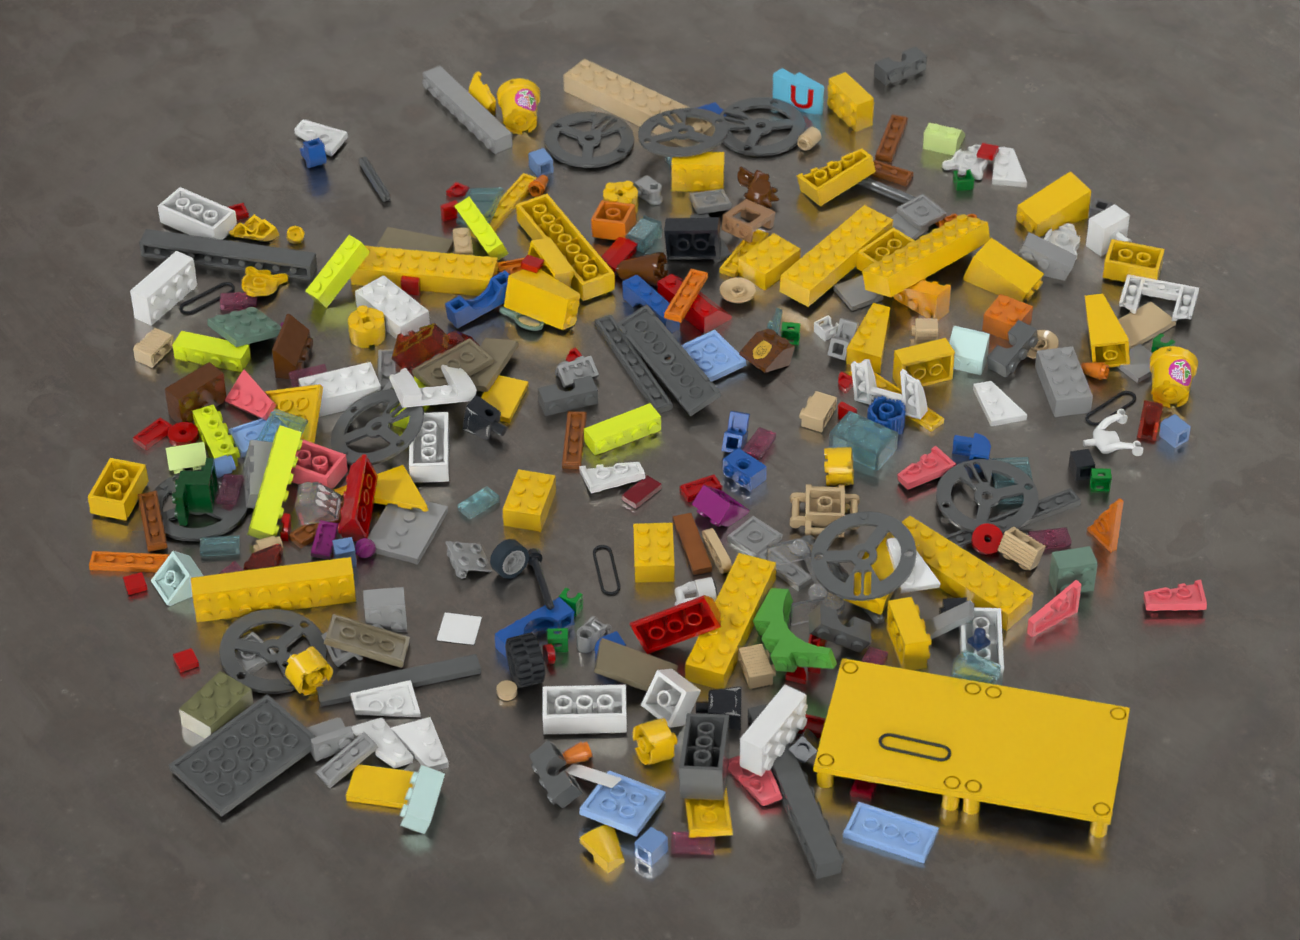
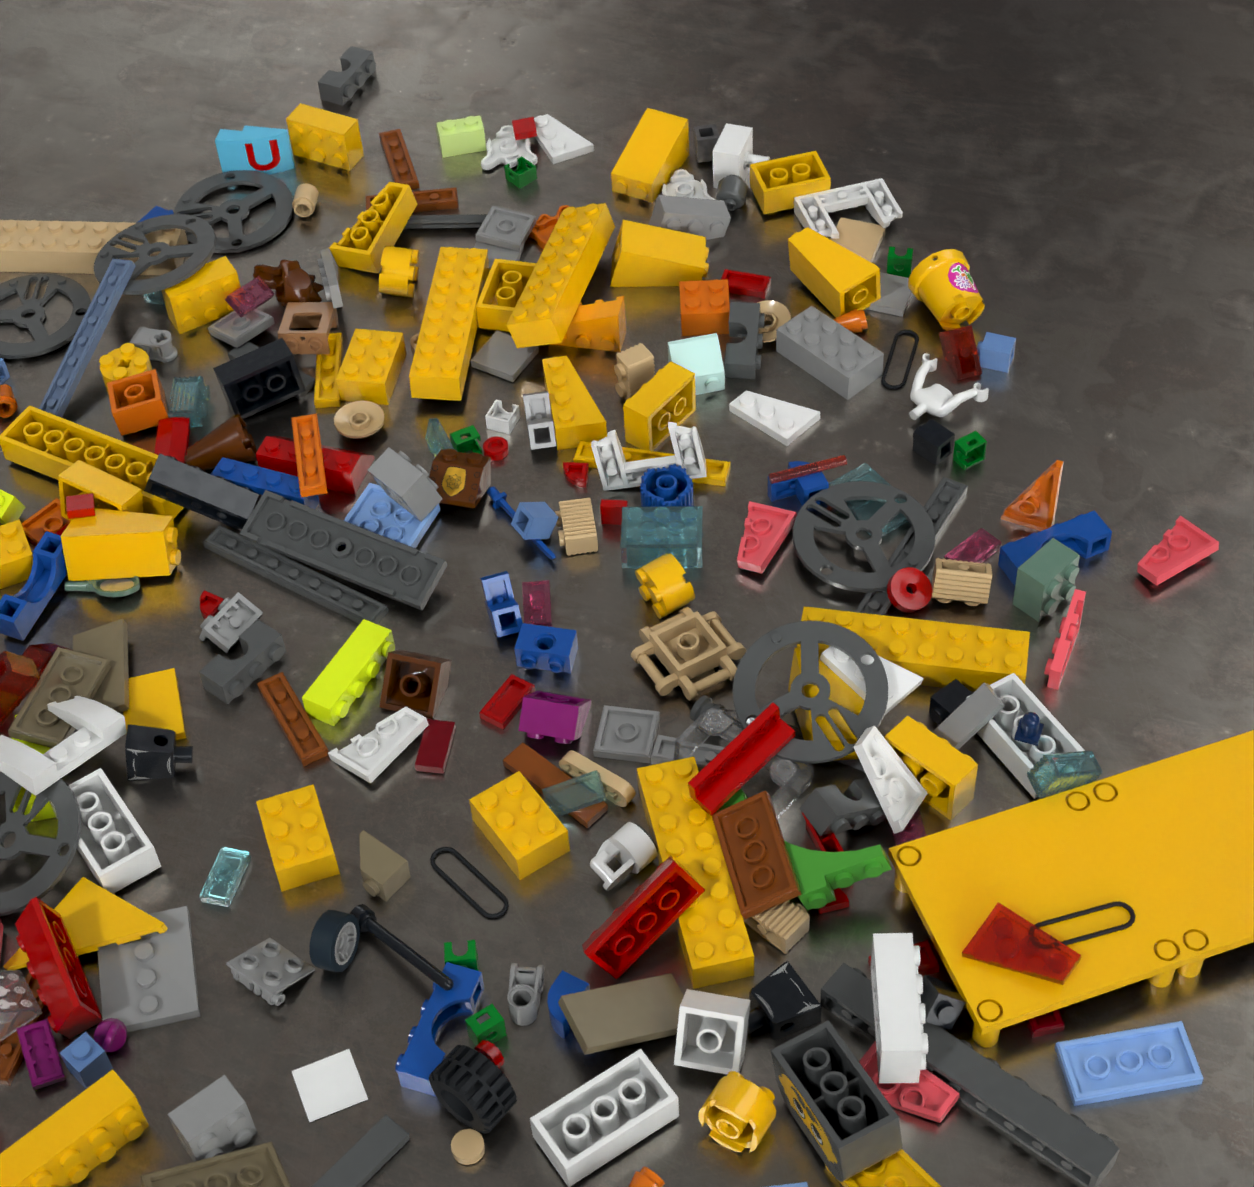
camera: 30 degrees left, 5 degrees up
none -> sand blue tile [39,259,136,418]
none -> black brick [144,453,259,530]
none -> clear pink plate [225,276,275,318]
none -> light grey plate [317,248,343,308]
none -> dark tan slope [359,830,411,902]
none -> light grey brick [367,447,442,522]
none -> yellow brick [379,246,419,298]
none -> reddish brown slope [379,649,452,719]
none -> red tile [483,436,509,461]
none -> blue sword [487,486,556,560]
none -> medium blue brick [511,502,559,540]
none -> clear light blue tile [542,770,607,817]
none -> red fence [688,702,795,816]
none -> dark orange tile [712,790,802,919]
none -> dark grey head [716,175,748,211]
none -> red tile [721,269,771,299]
none -> clear red bar [769,455,847,484]
none -> white wing [854,725,928,834]
none -> clear red wing [962,902,1081,985]
none -> blue arch [998,510,1112,586]

